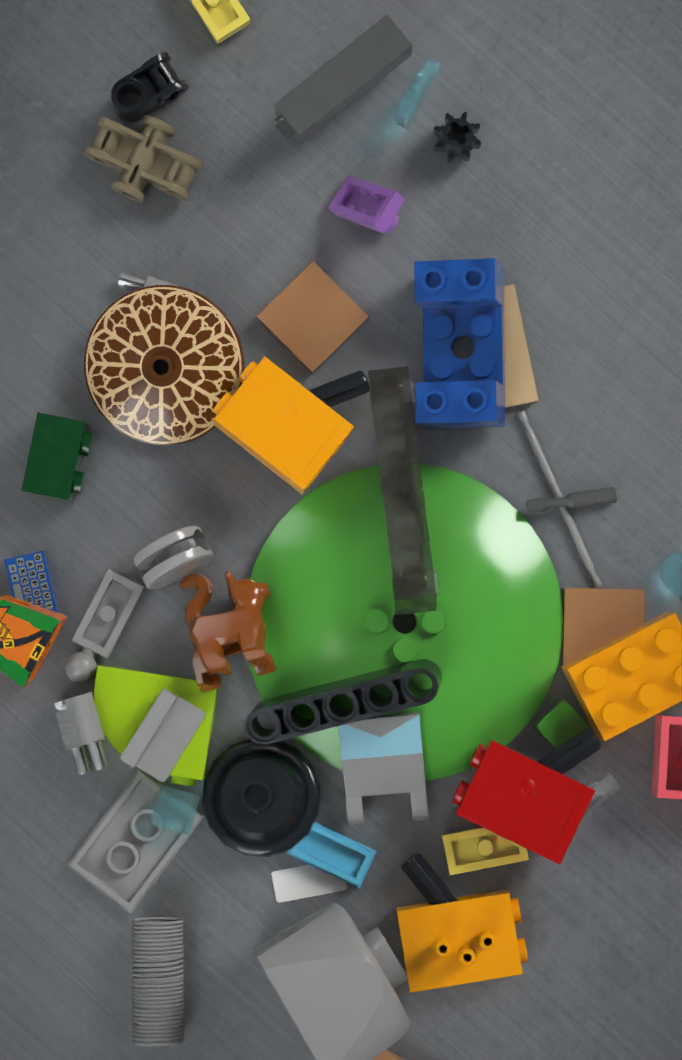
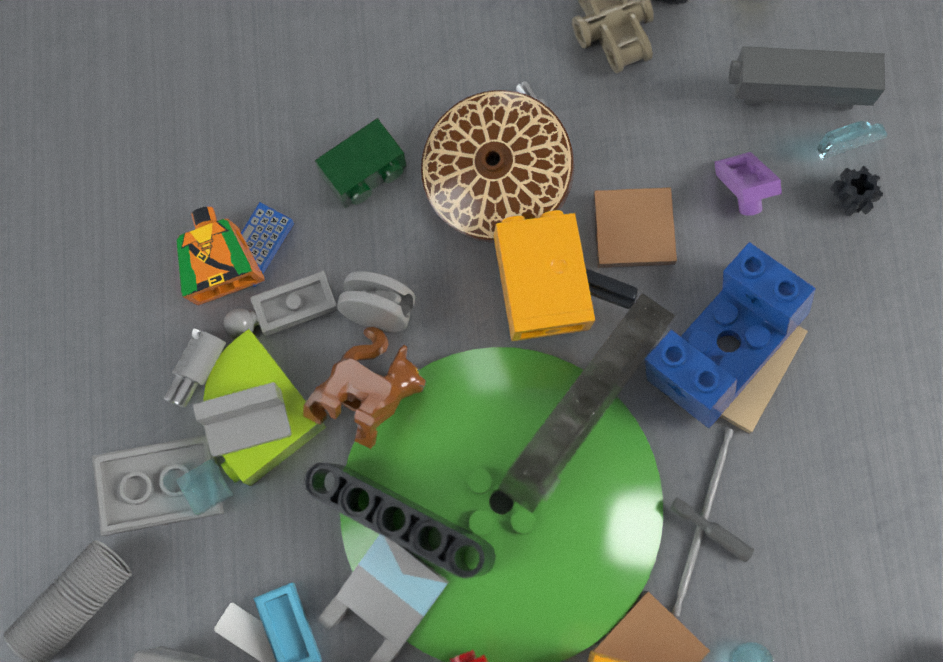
camera: 50 degrees right, 10 degrees down
black piece [202,738,320,857] -> none

